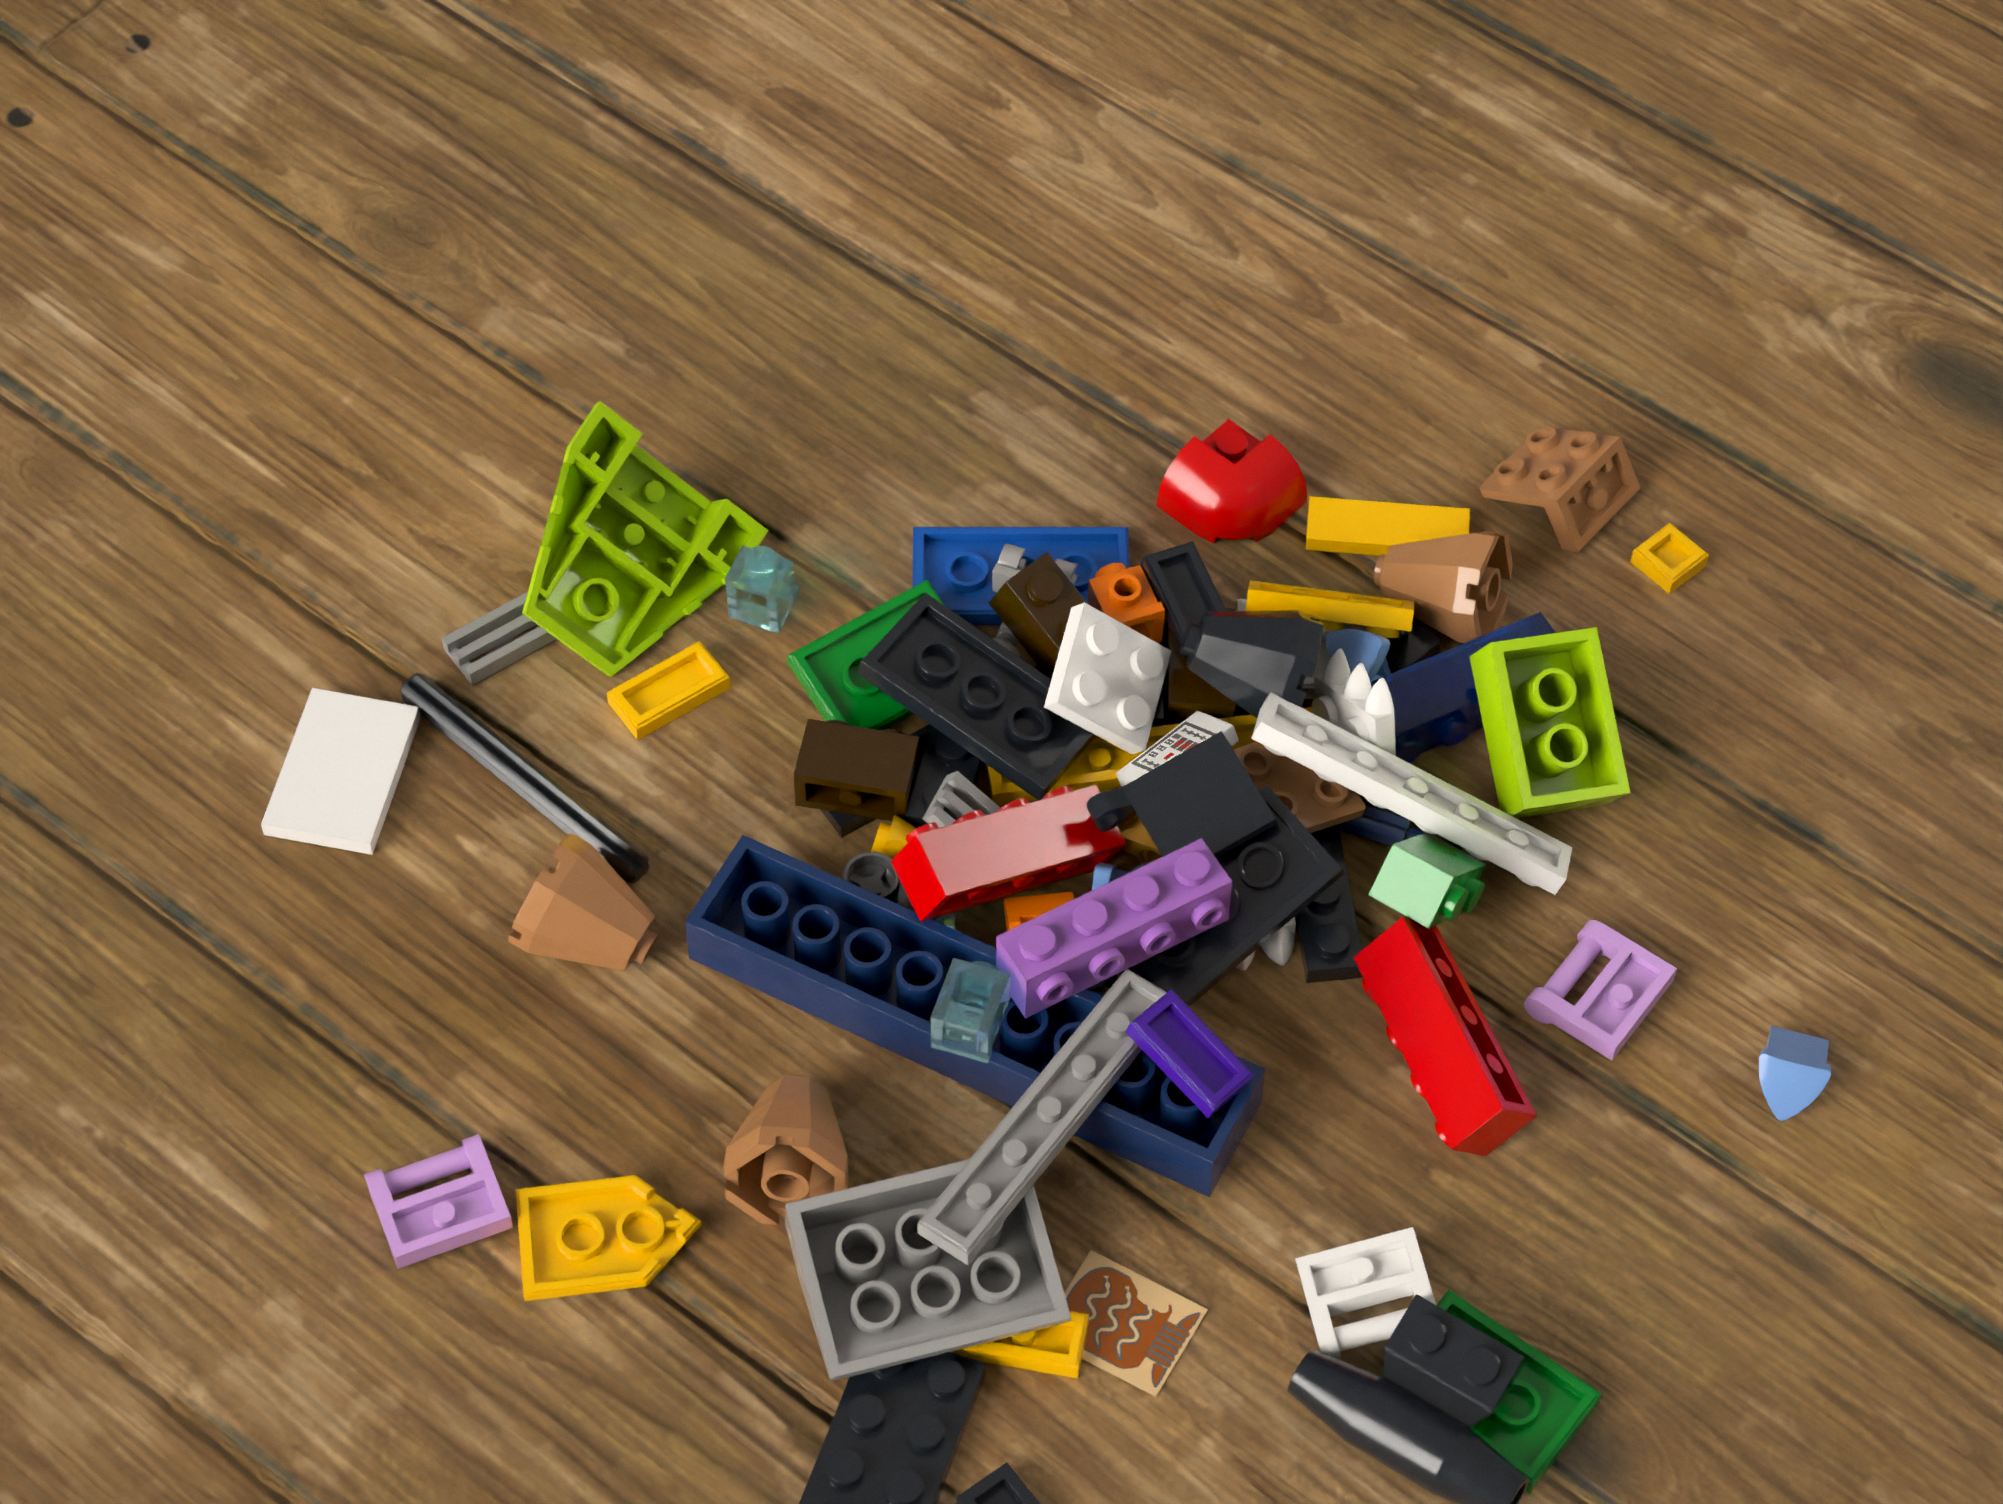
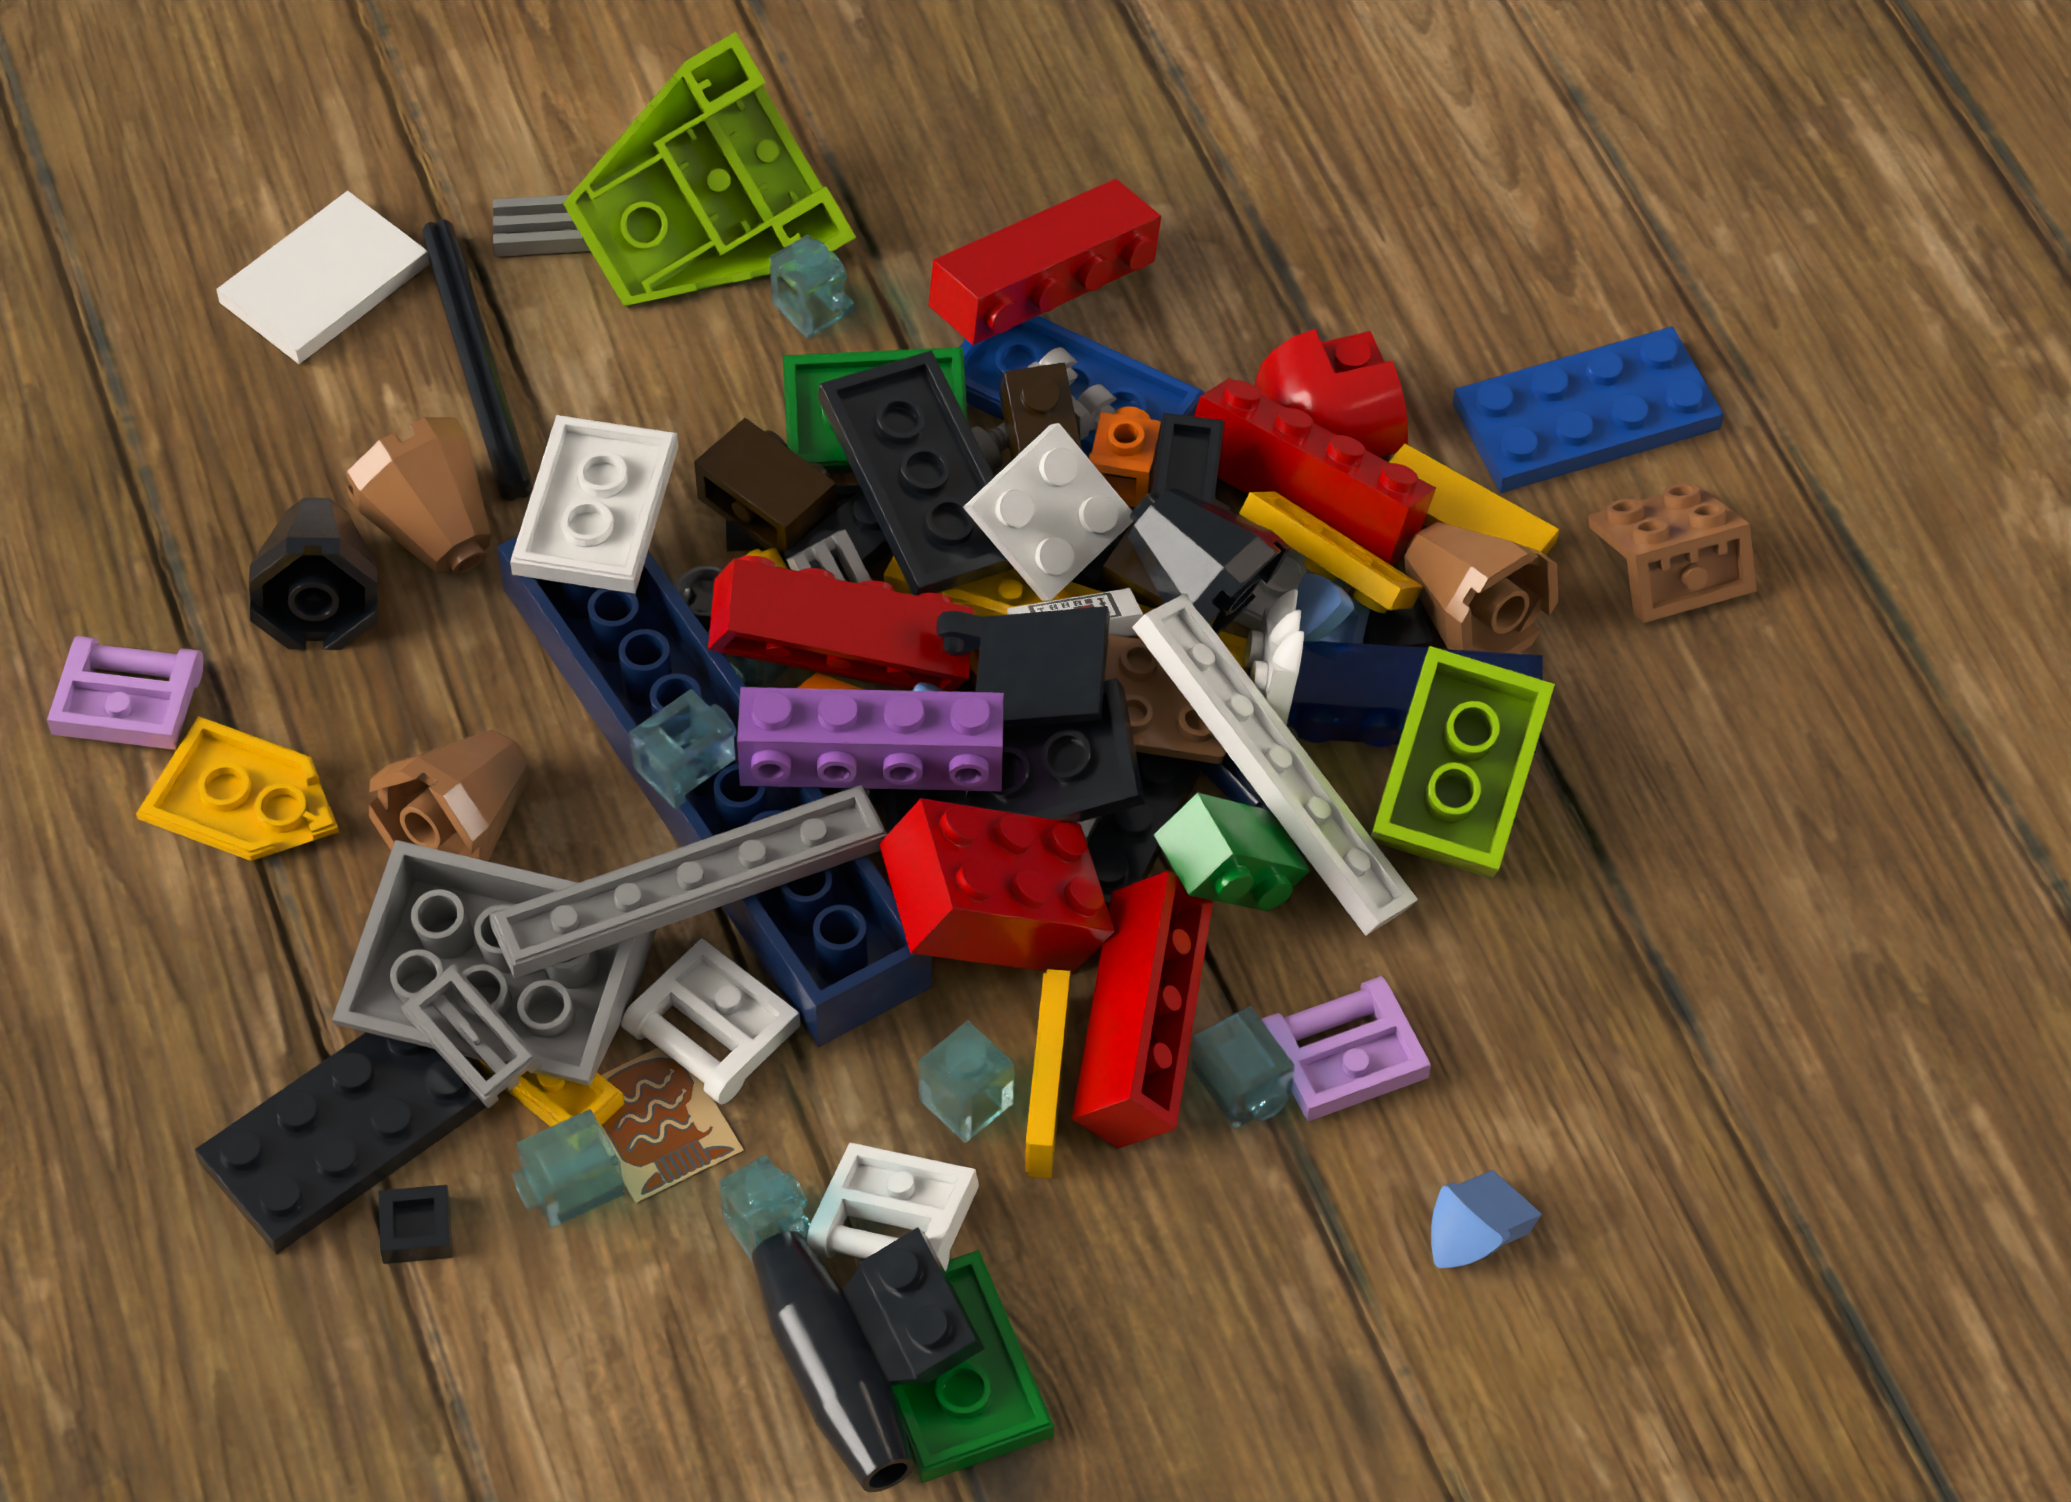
camera: 30 degrees right, 0 degrees up
yellow tile [607,641,731,740] -> none
dark purple tile [1125,989,1254,1118] -> none
yellow tile [1630,523,1709,595] -> none
none -> black cone [249,498,378,650]
none -> light grey tile [401,964,541,1109]
none -> white tile [510,415,679,594]
none -> clear light blue brick [512,1109,625,1228]
none -> white plate [621,938,800,1104]
none -> clear light blue brick [719,1154,811,1261]
none -> red brick [879,798,1115,975]
none -> clear light blue brick [918,1021,1014,1143]
none -> red brick [928,178,1161,345]
none -> yellow tile [1025,969,1070,1179]
none -> clear light blue brick [1192,1006,1295,1129]
none -> red brick [1194,378,1436,566]
none -> blue plate [1452,326,1723,493]

